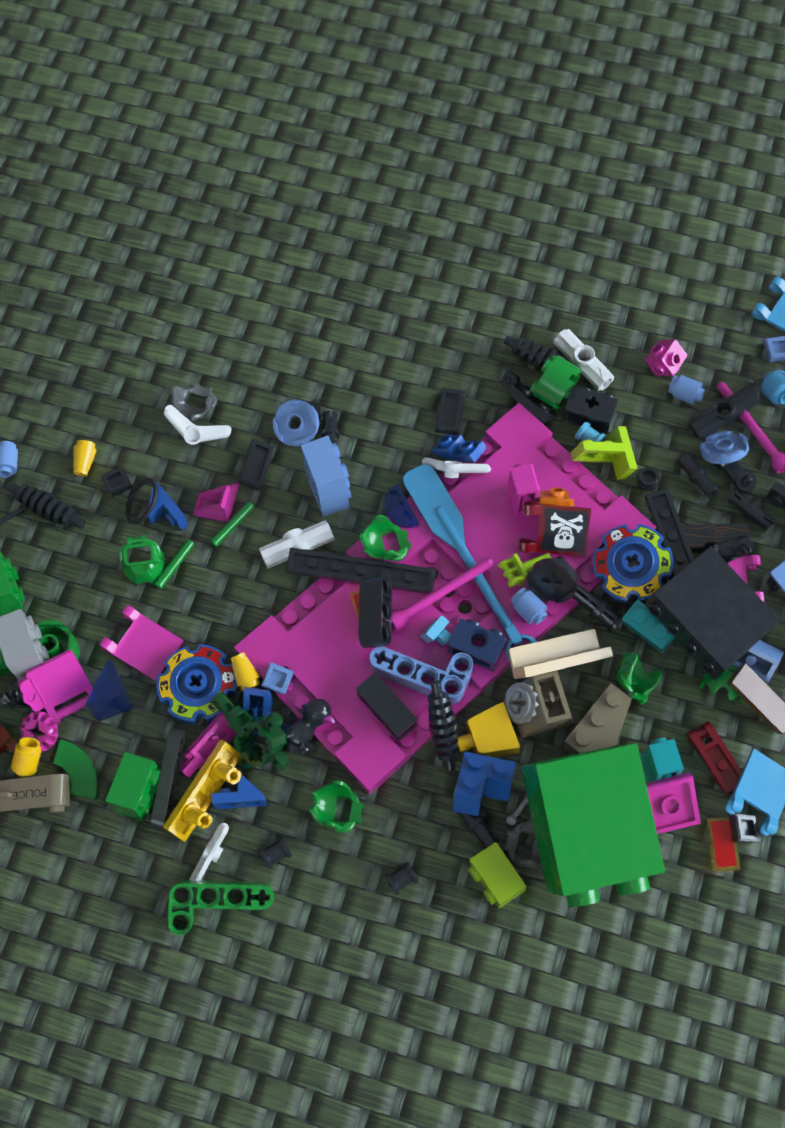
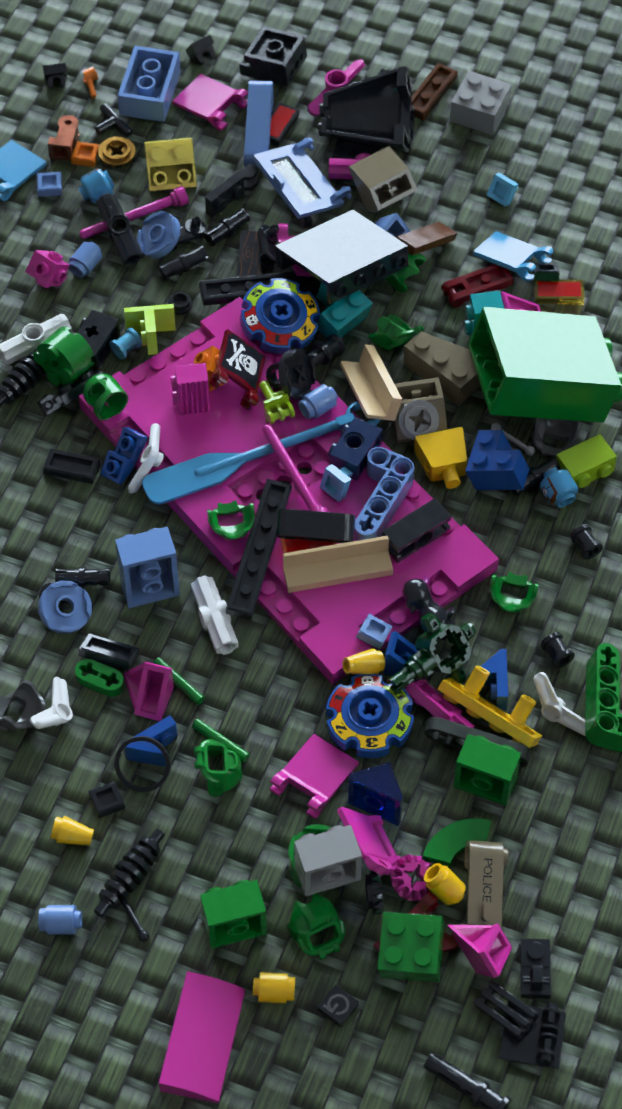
camera: 90 degrees left, 10 degrees down
clear blue tile [384,484,419,528] -> none
black piece [428,680,459,771] -> none
none -> green beam [75,659,124,697]
none -> green helmet [83,373,128,421]
none -> tan panel [283,536,393,593]
none -> dark azure head [540,468,578,508]

